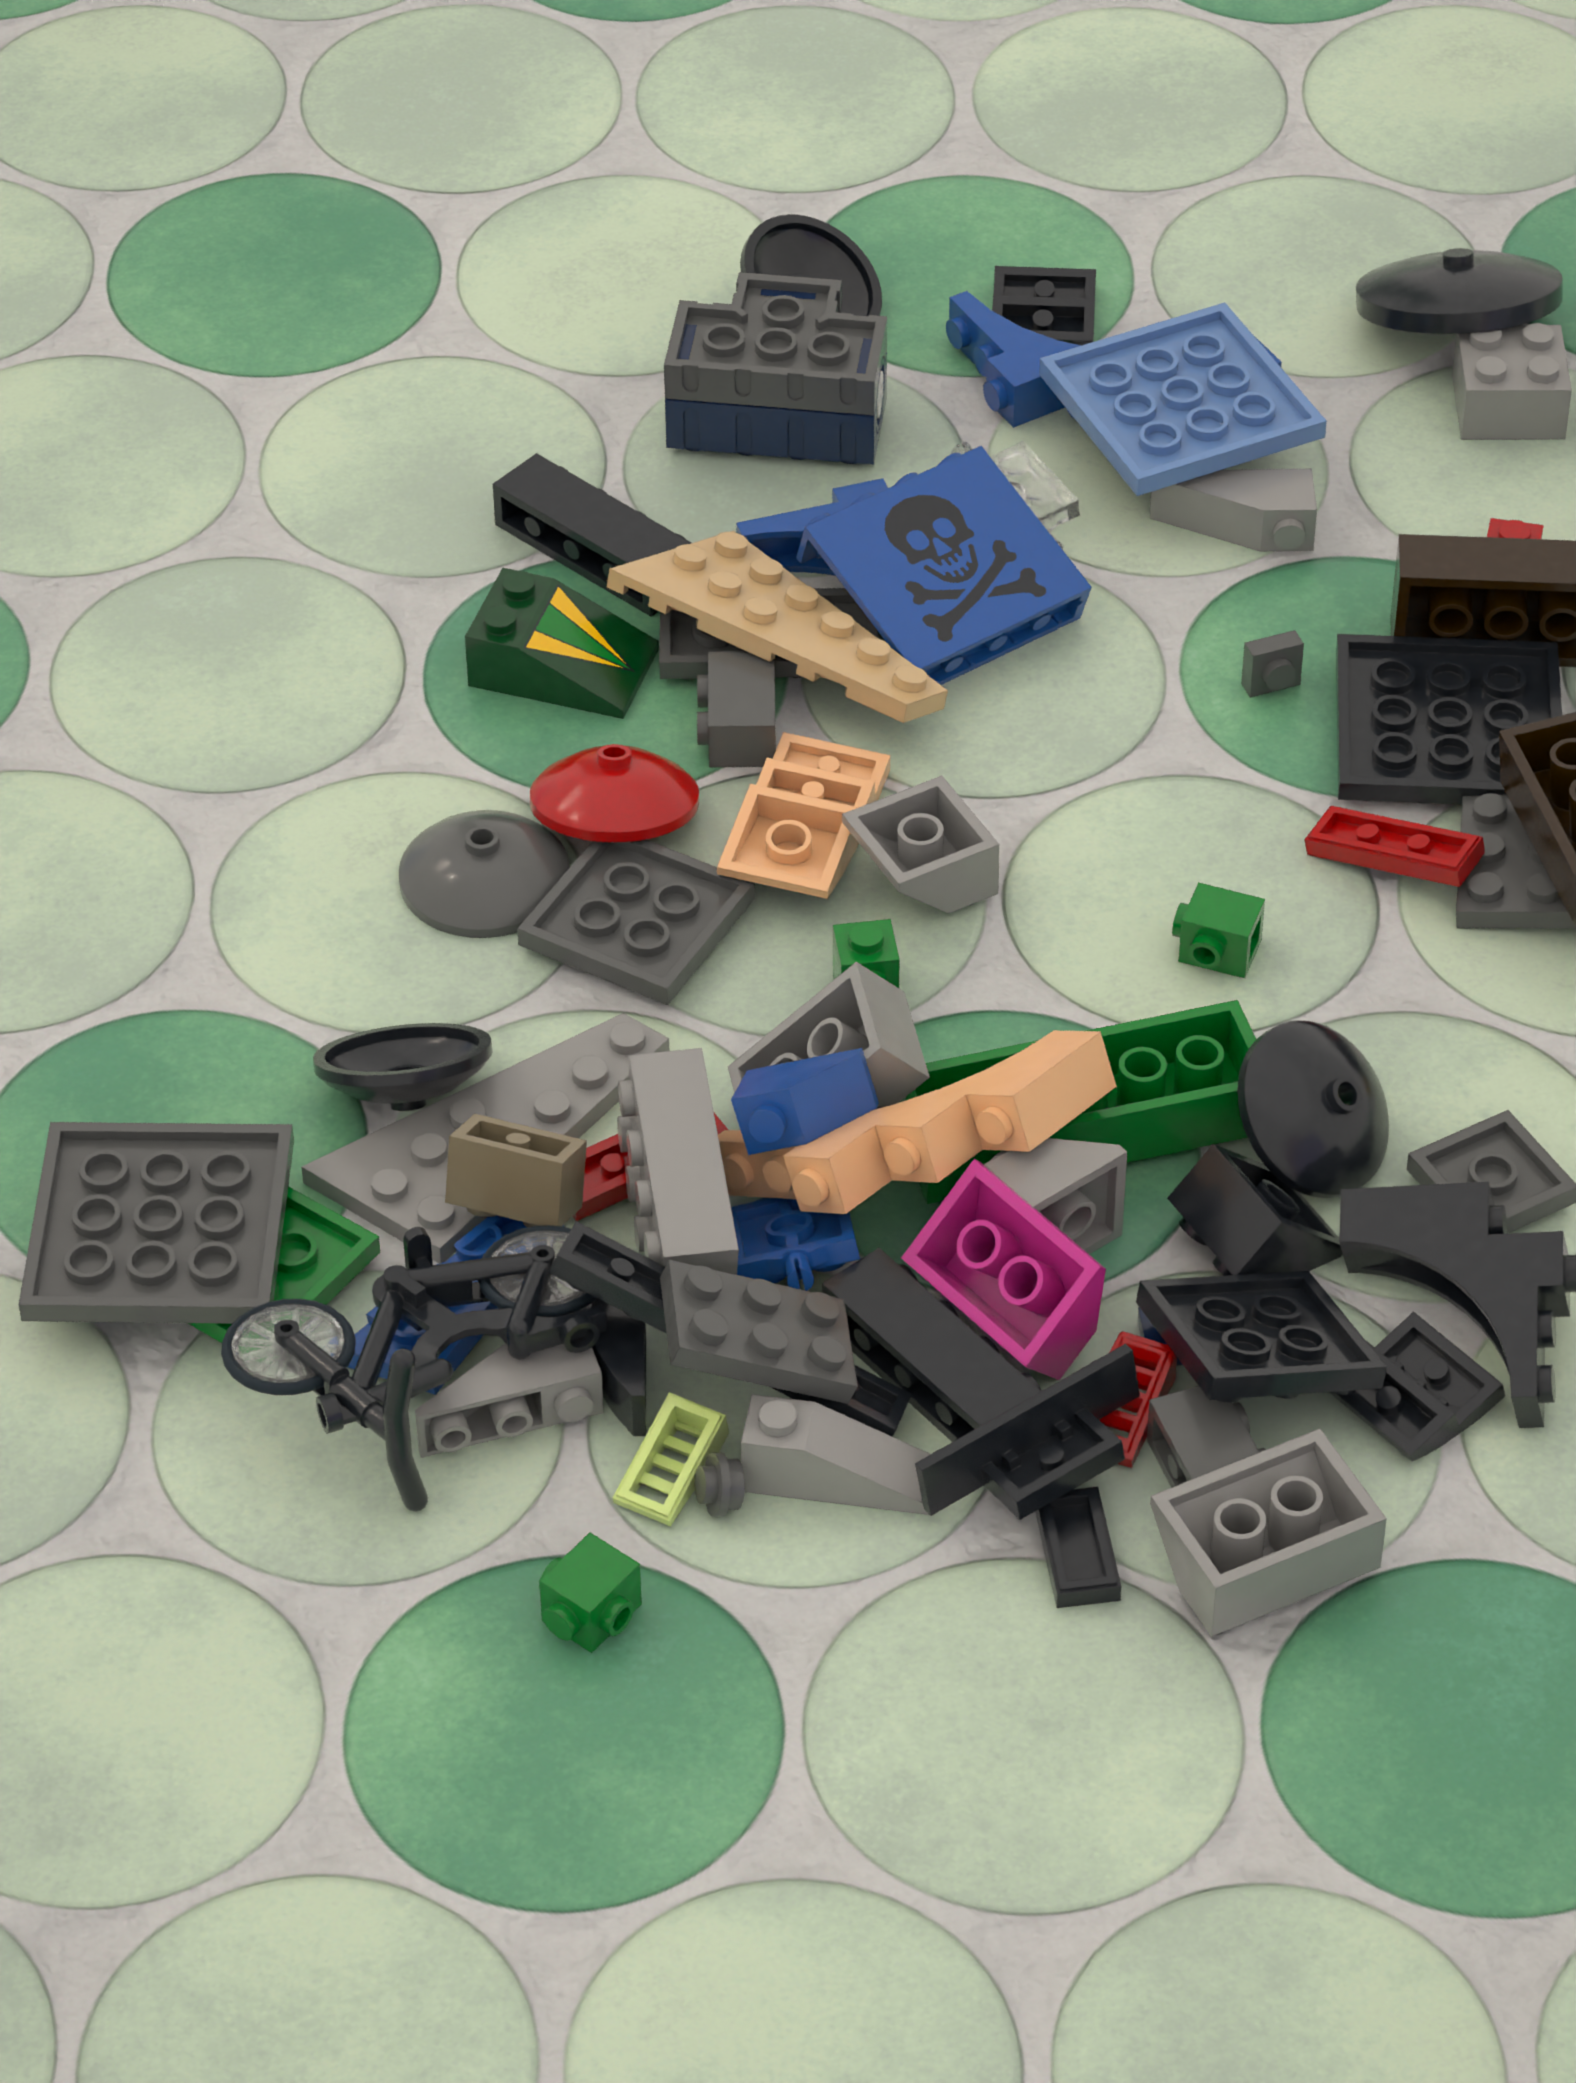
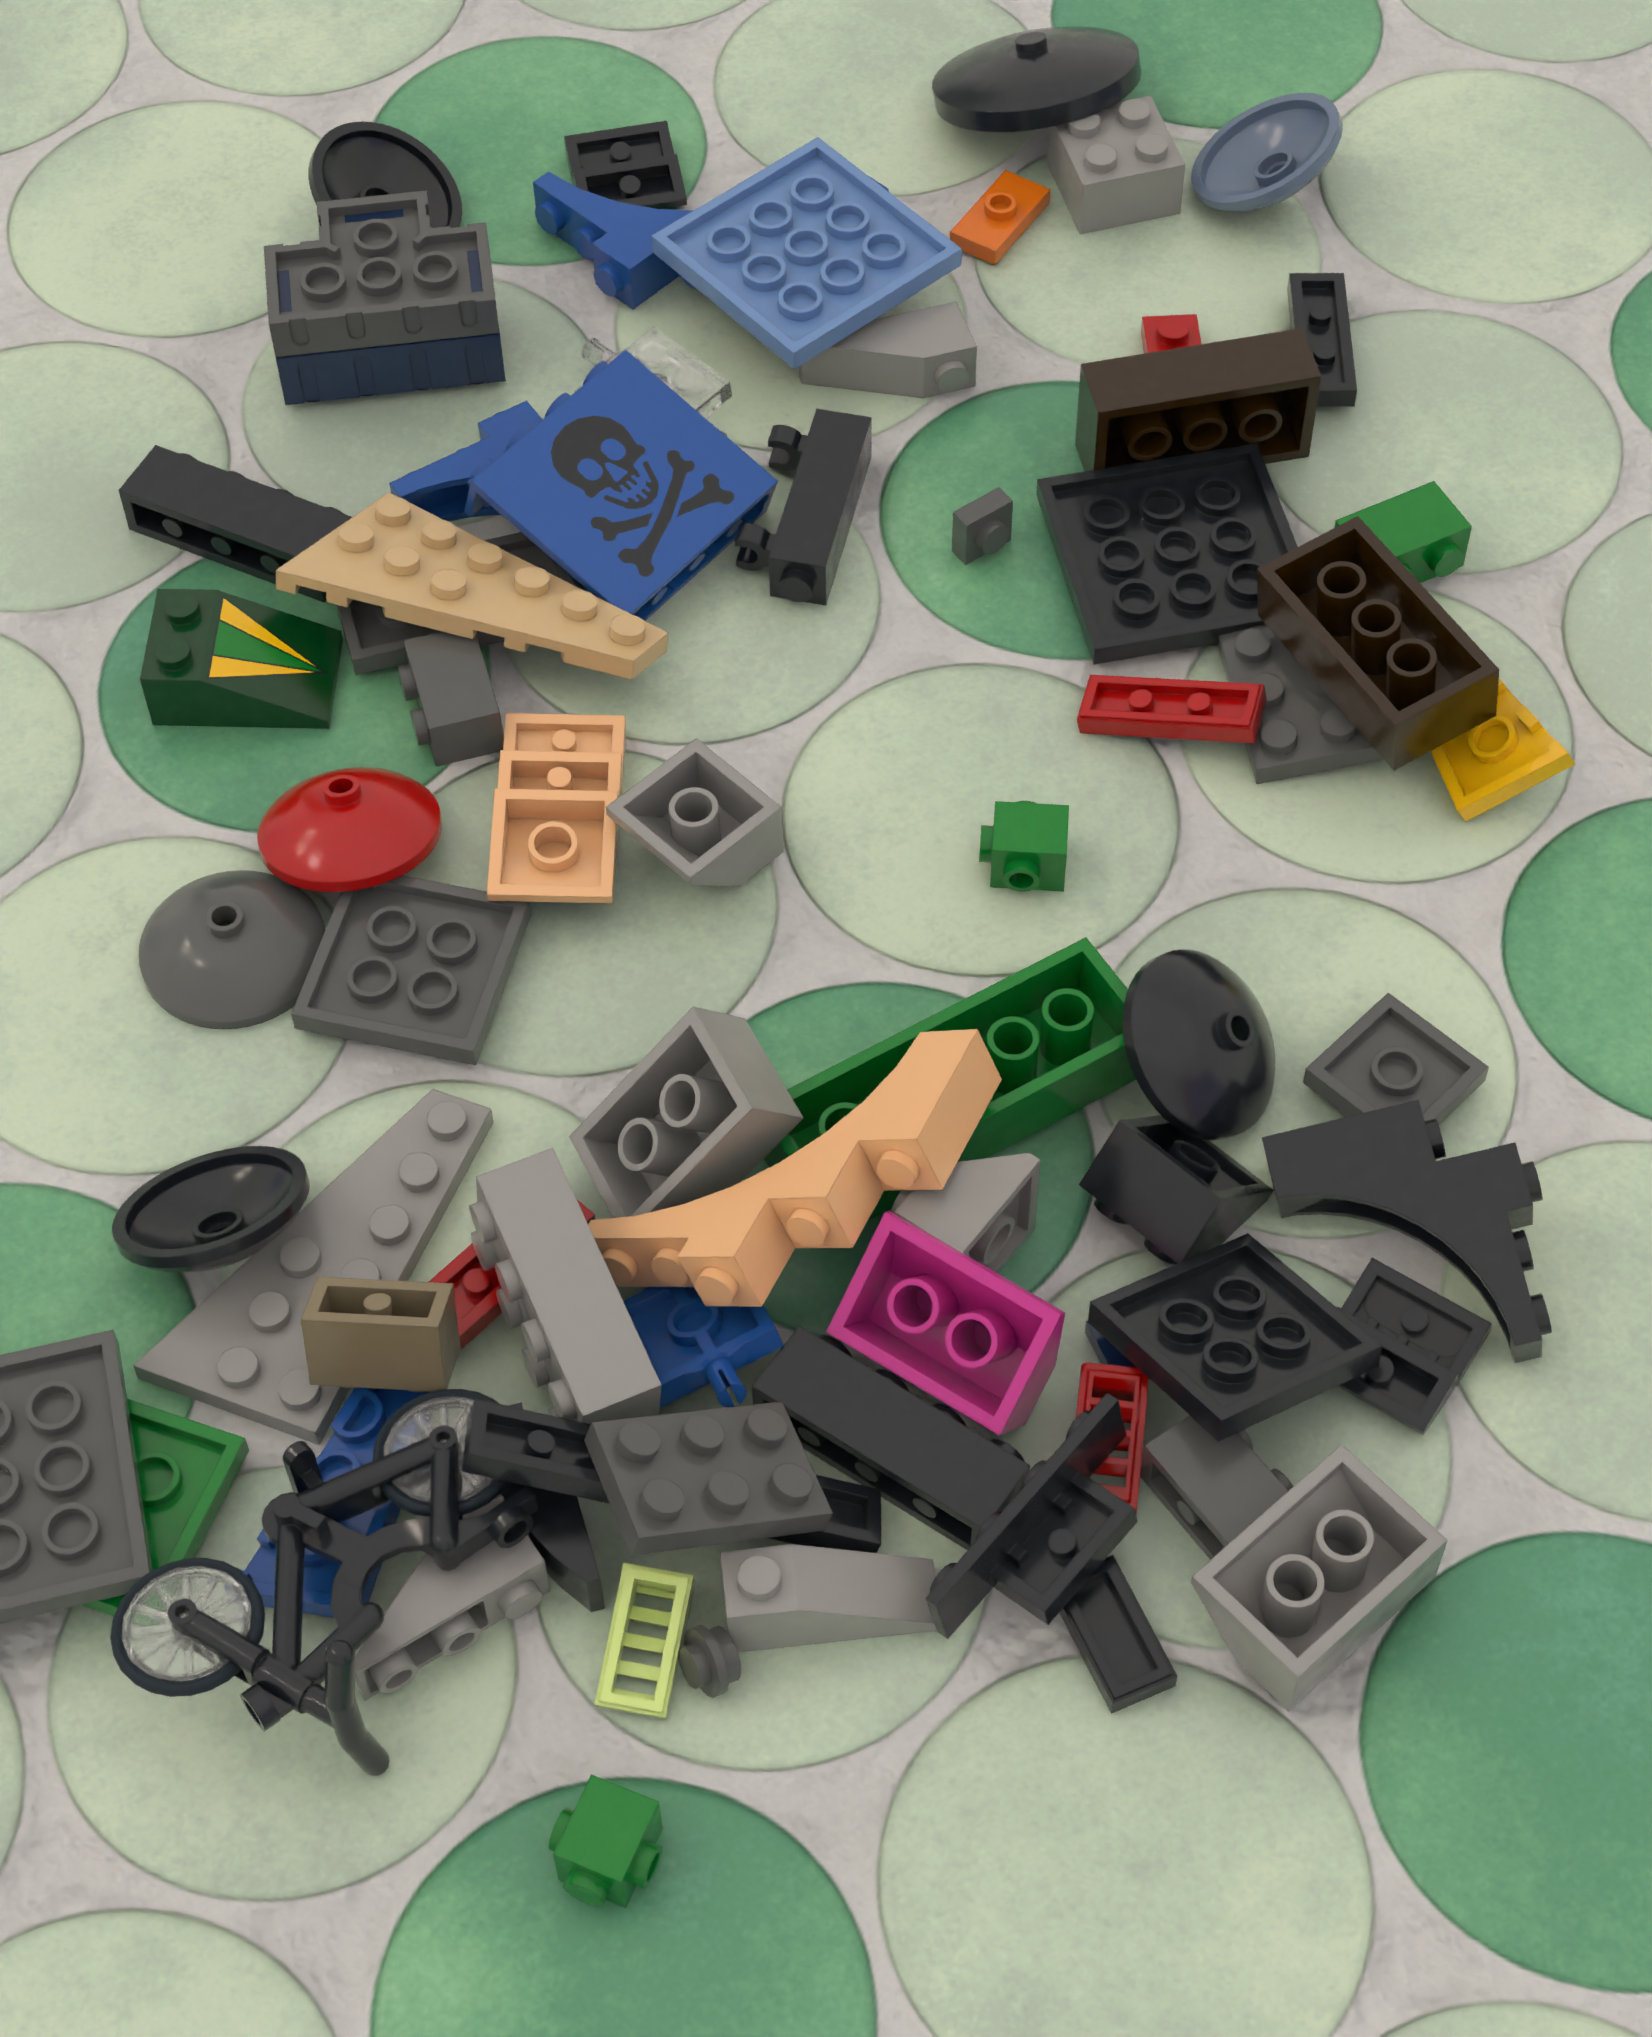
camera: 15 degrees left, 10 degrees up
blue slope [731,1048,879,1155] -> none
green brick [833,919,900,988] -> none
none -> black brick [735,409,872,606]
none -> orange plate [950,170,1050,265]

